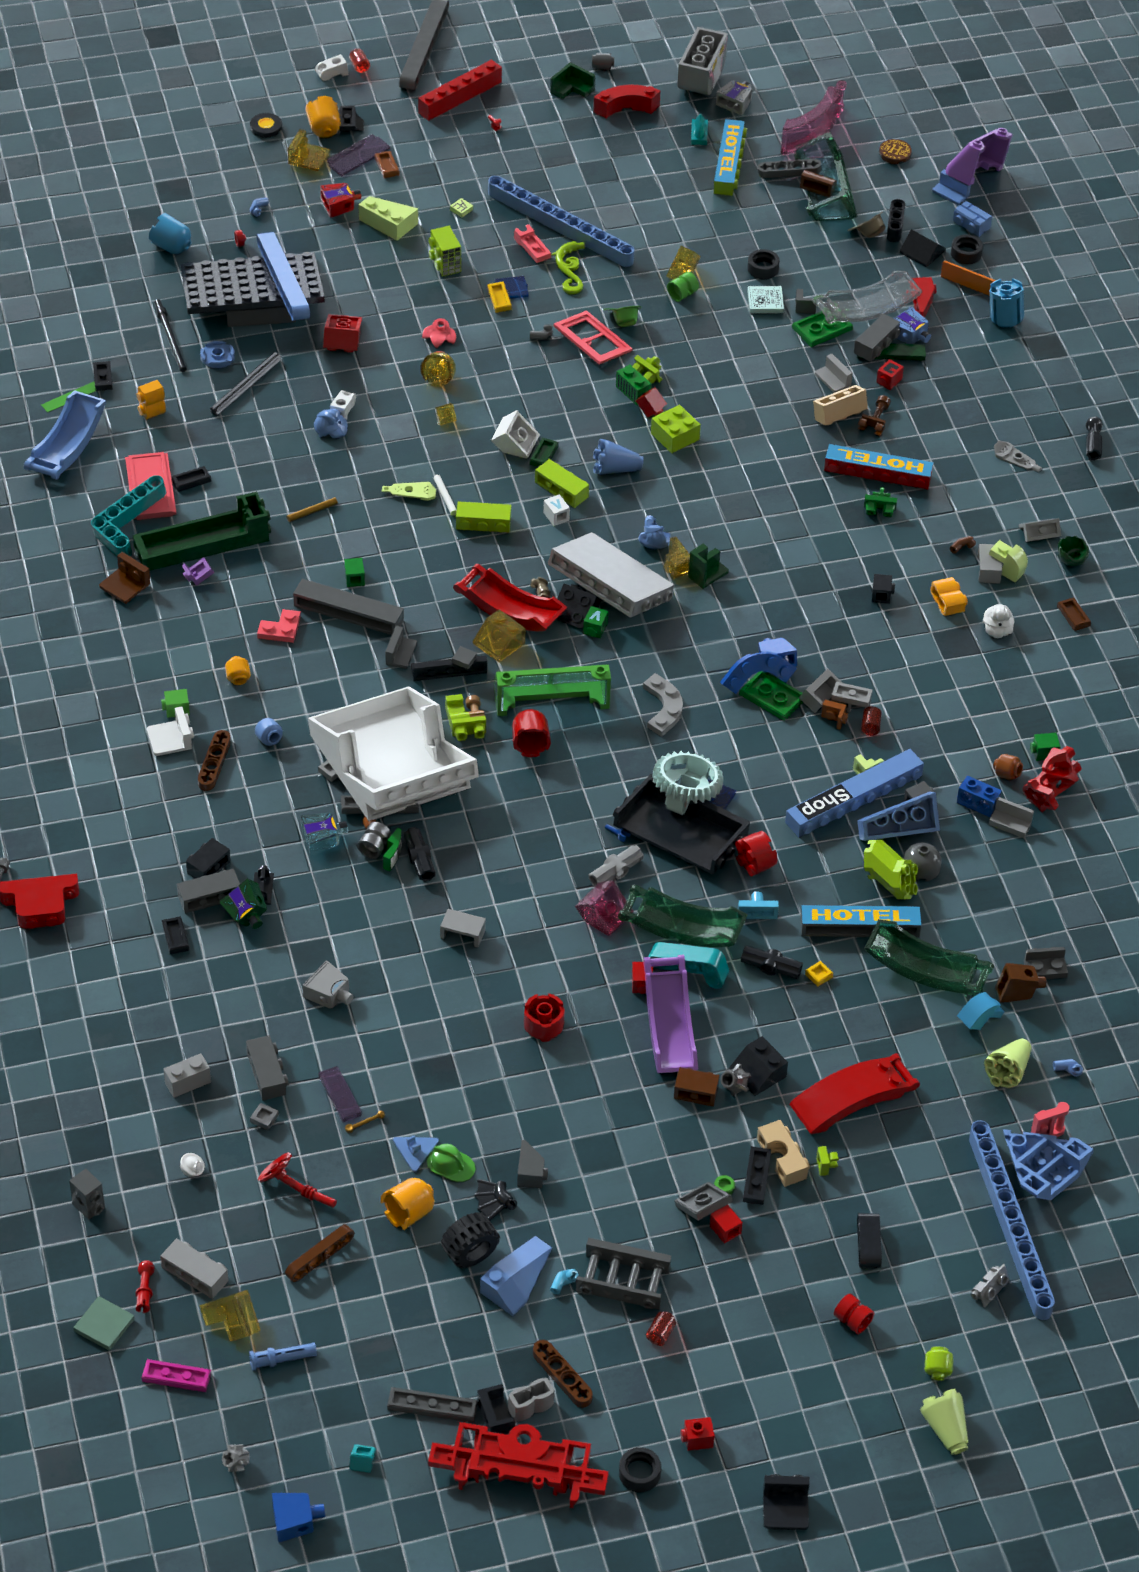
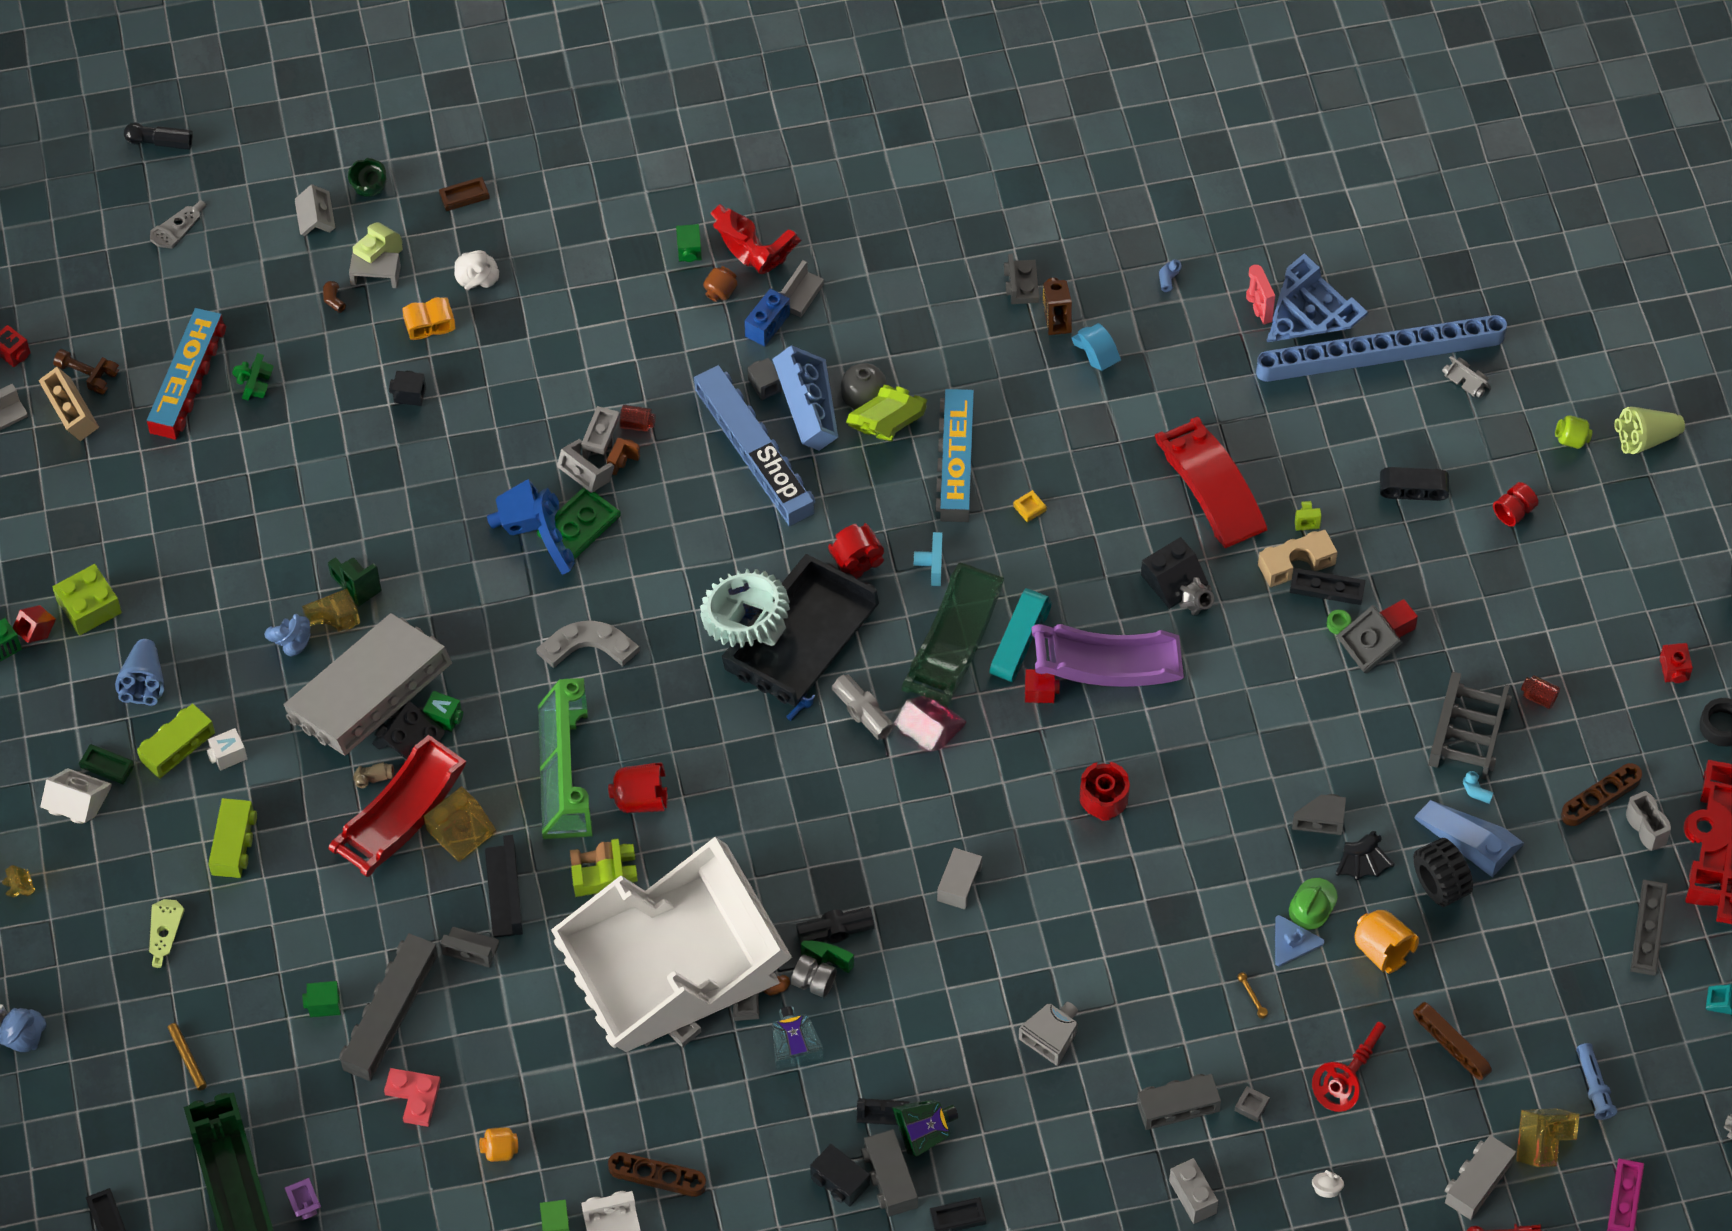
camera: 85 degrees left, 10 degrees up
medium blue head [255,718,283,746] -> none
clear purple tile [318,1066,362,1123] -> none
white bar [434,475,457,516] -> none
dark grey tile [452,646,477,669] -> none
black panel [477,1384,516,1435] -> none
reddish brown brick [674,1067,720,1107] -> none
black piece [741,945,803,979] -> none
yellowish green panel [853,754,884,775] -> none
clear green windscreen [865,919,994,997] -> none
yellowish green cone [984,1039,1032,1088] -> none

